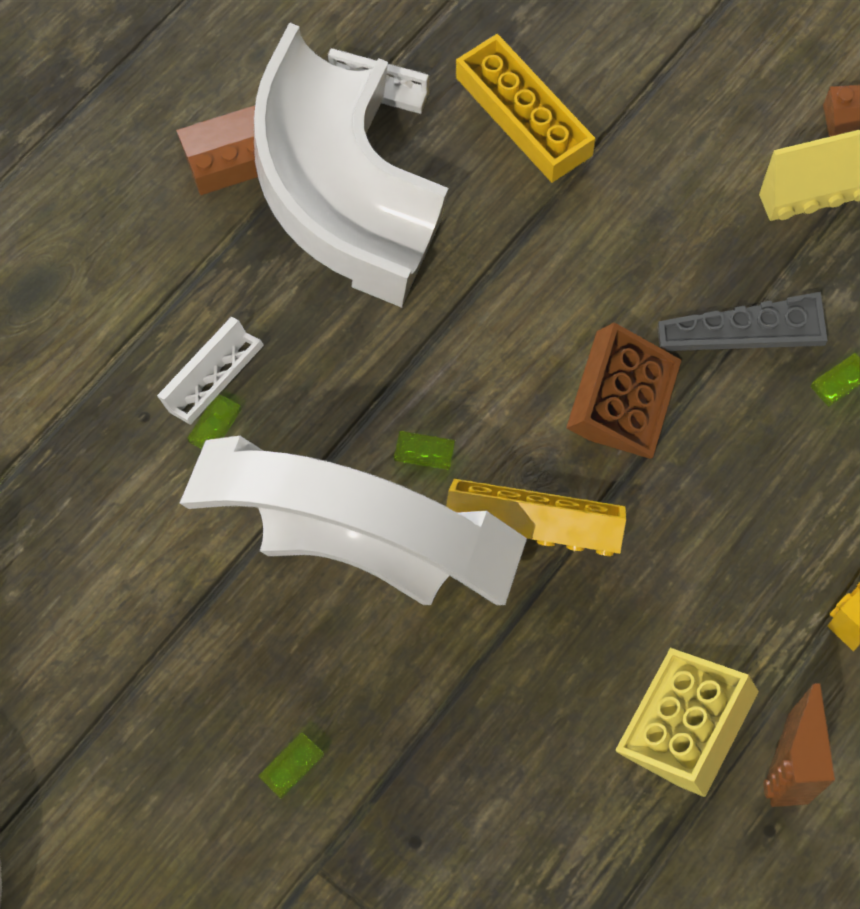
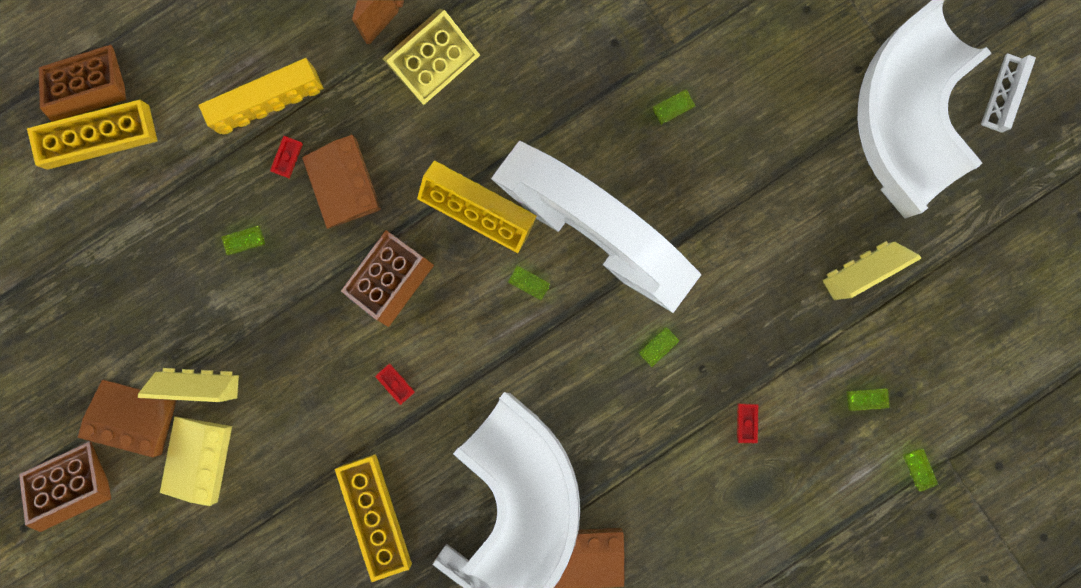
camera: 165 degrees left, 20 degrees up
white fence [157,317,264,425] -> none
dark grey wing [657,292,827,351] -> none
none -> light yellow slope [160,416,232,506]
none -> red plate [270,136,303,179]
none -> dark orange slope [302,135,381,229]
none -> red plate [375,363,415,405]
none -> red plate [737,404,758,443]

